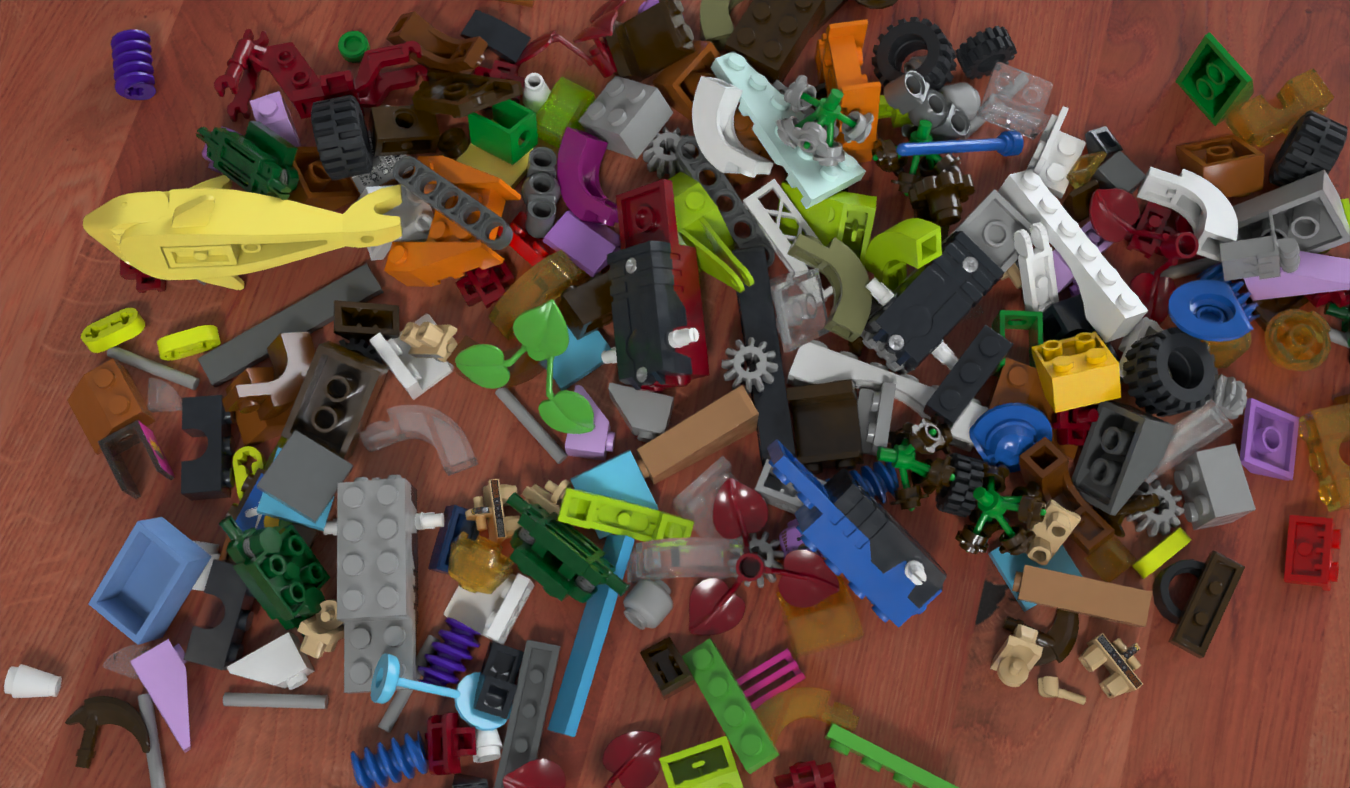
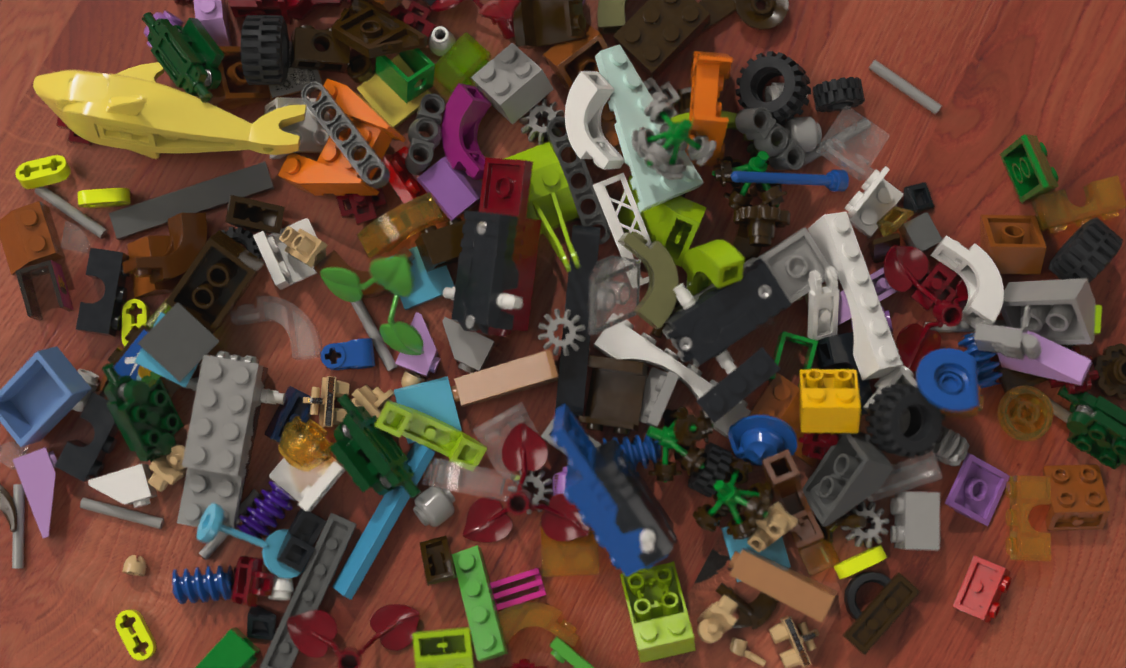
camera: 10 degrees right, 10 degrees up
none -> tan hinge [122,555,146,576]
none -> blue piece [321,338,376,371]
none -> tan hinge [401,370,425,387]
none -> lime slope [620,562,695,663]
none -> light grey bar [869,60,942,114]

